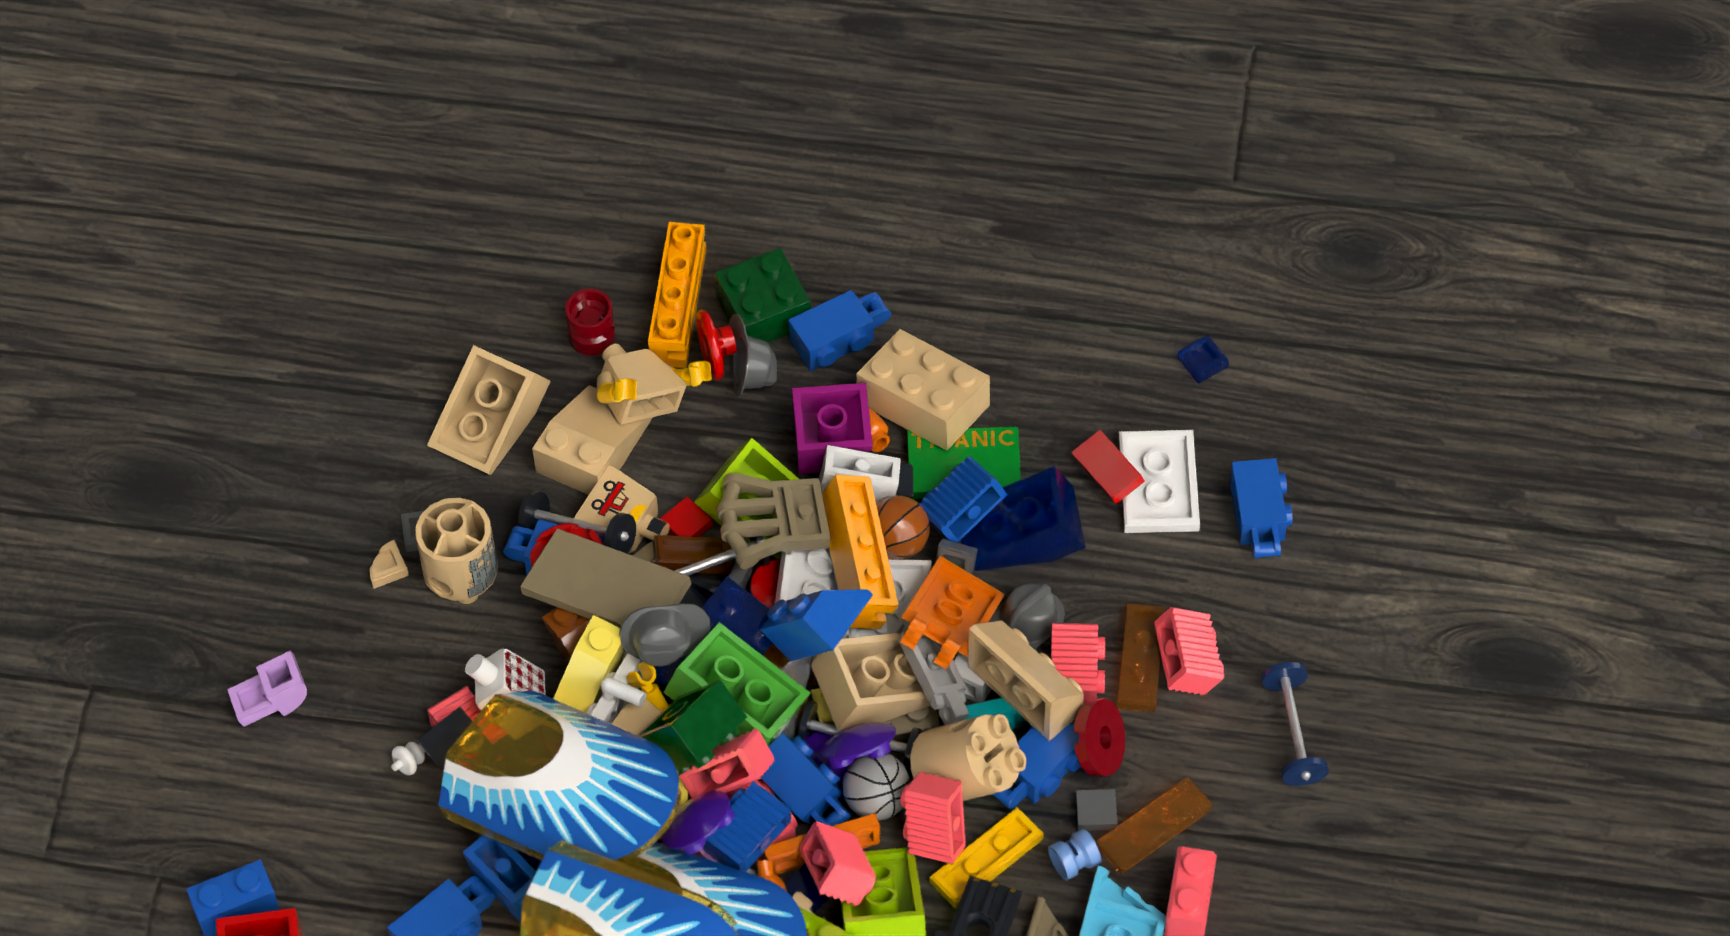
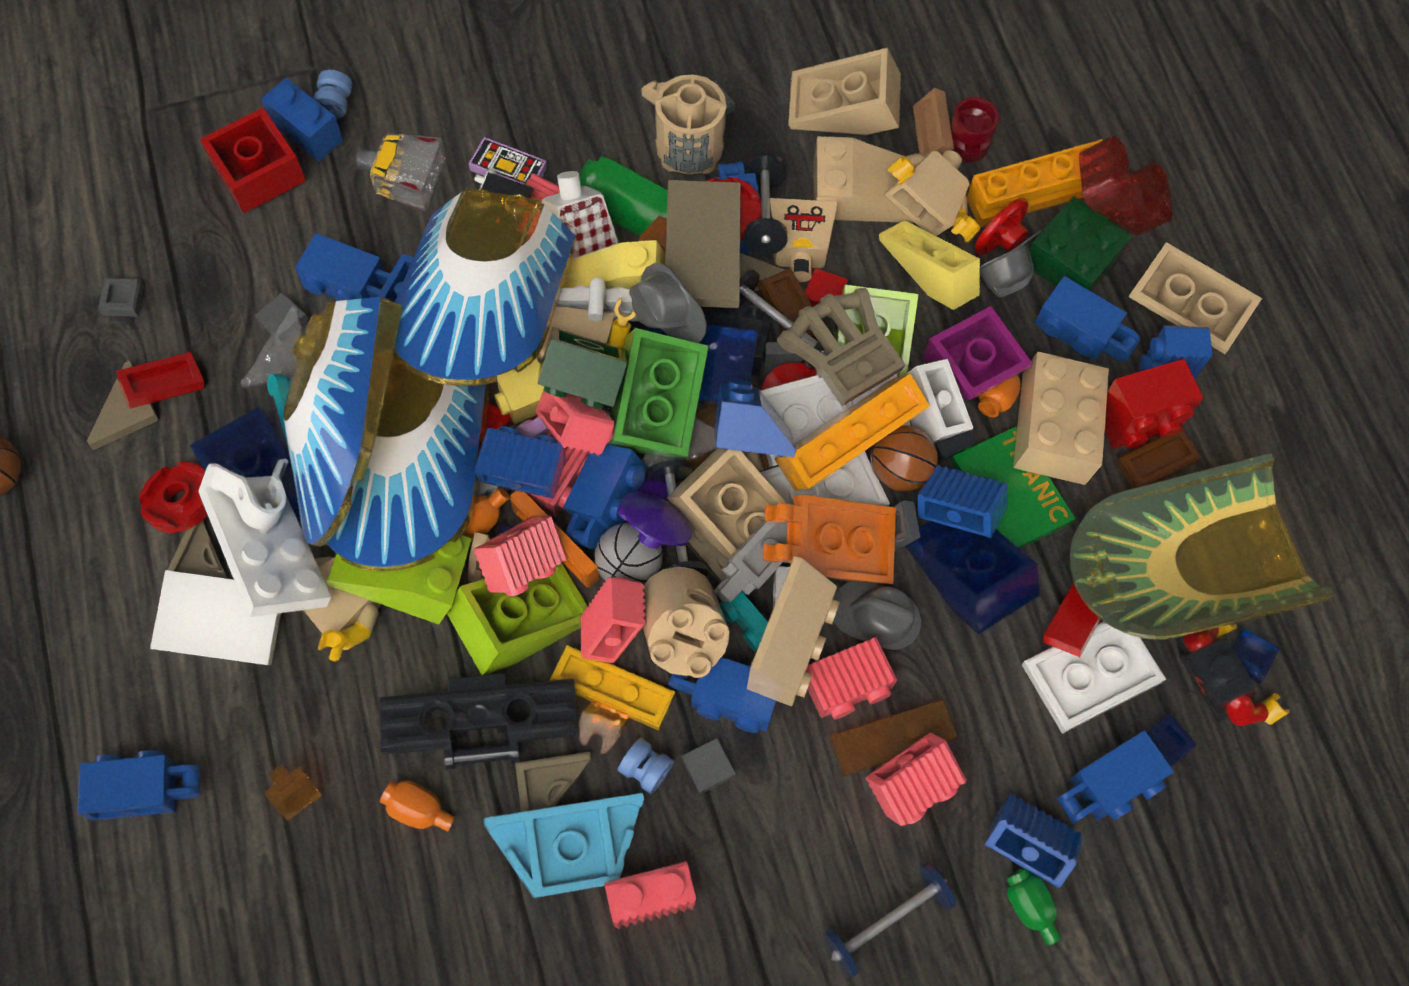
camera: 60 degrees right, 10 degrees up
lavender brick [227,651,307,727] -> none
dark purple dish [661,791,735,855] -> none
dark red tile [1074,698,1126,777] -> none
clear orange tile [1096,777,1212,874] -> none
none -> medium blue wheel [313,70,353,119]
none -> clear torso [356,133,446,212]
none -> tile [469,137,547,184]
none -> clear orange tile [578,701,630,753]
none -> green brick [579,156,668,237]
none -> light yellow slope [879,220,980,310]
none -> medium nougat tile [913,88,954,157]
none -> blue brick [984,794,1083,888]
none -> green plant [1006,868,1061,946]
none -> clear yellow windscreen [1070,453,1334,639]
none -> clear red beam [1079,135,1172,235]
none -> red brick [1105,359,1203,449]
none -> reddish brown tile [1116,429,1202,493]
none -> tan slope [1129,242,1262,354]
none -> blue brick [1139,325,1213,379]
none -> clear blue tile [1147,714,1197,767]
none -> black torso [1179,623,1290,726]

